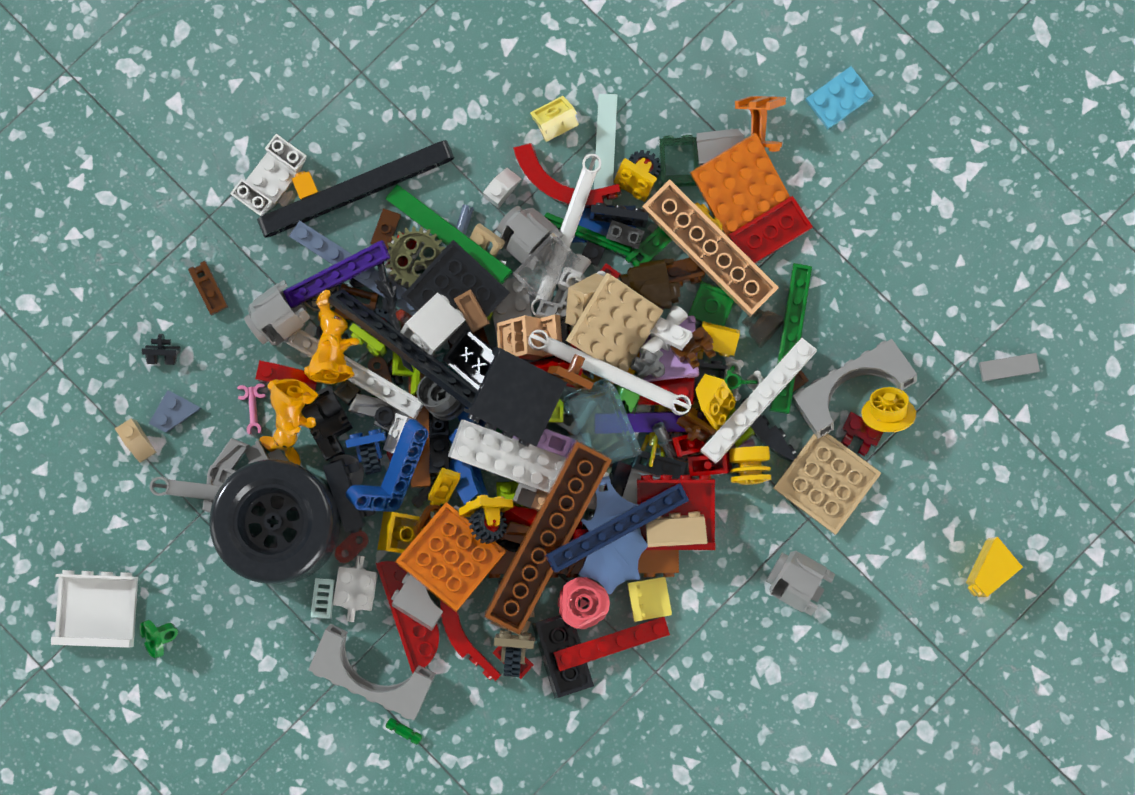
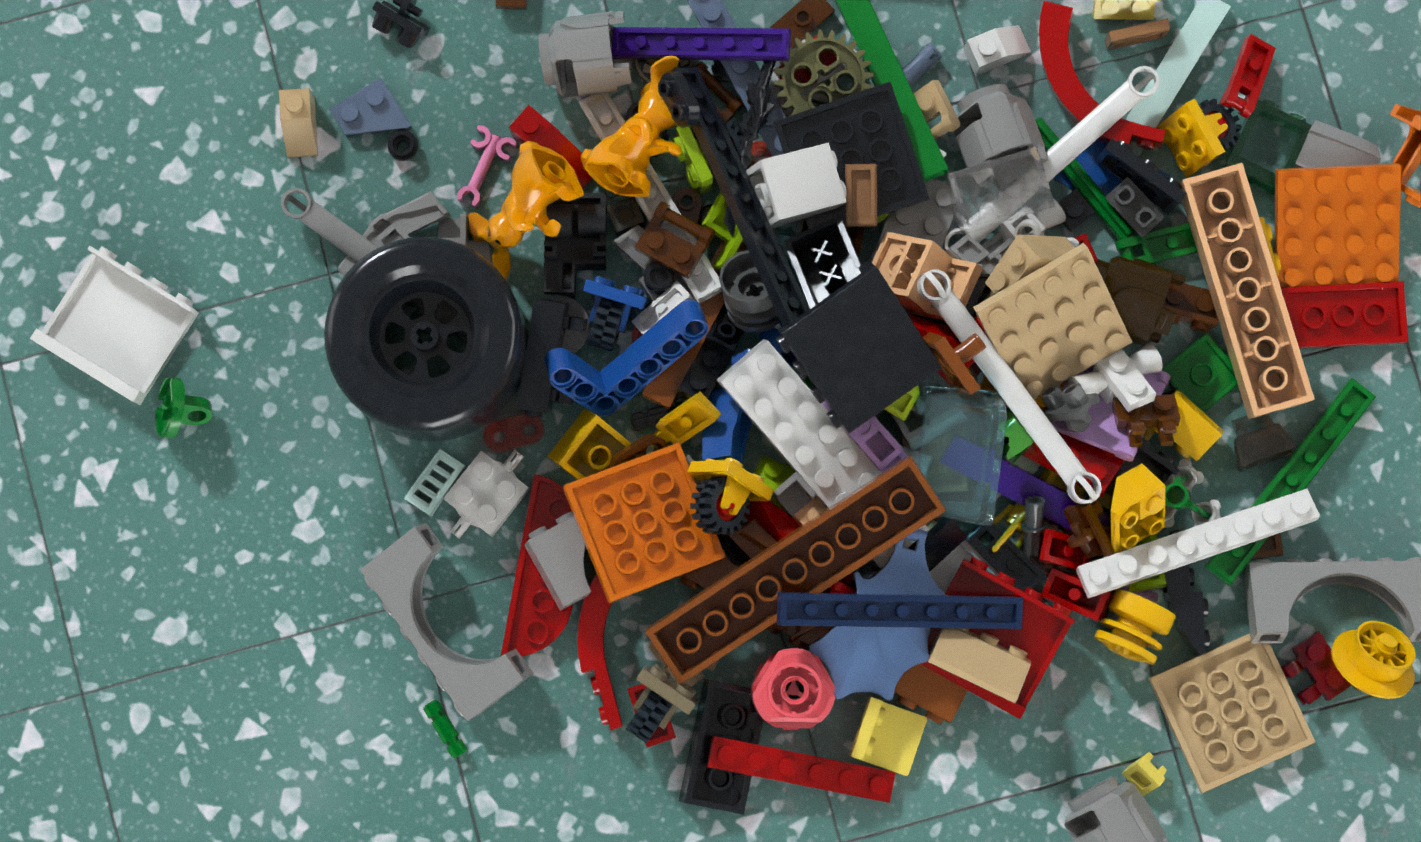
camera: 30 degrees right, 0 degrees up
none -> black plate [388,131,418,161]
none -> reddish brown plate [635,201,716,279]
none -> black plate [658,71,700,128]
none -> medium nougat tile [1104,18,1170,50]
none -> light yellow tile [1122,752,1167,796]
none -> red plate [1220,34,1276,119]

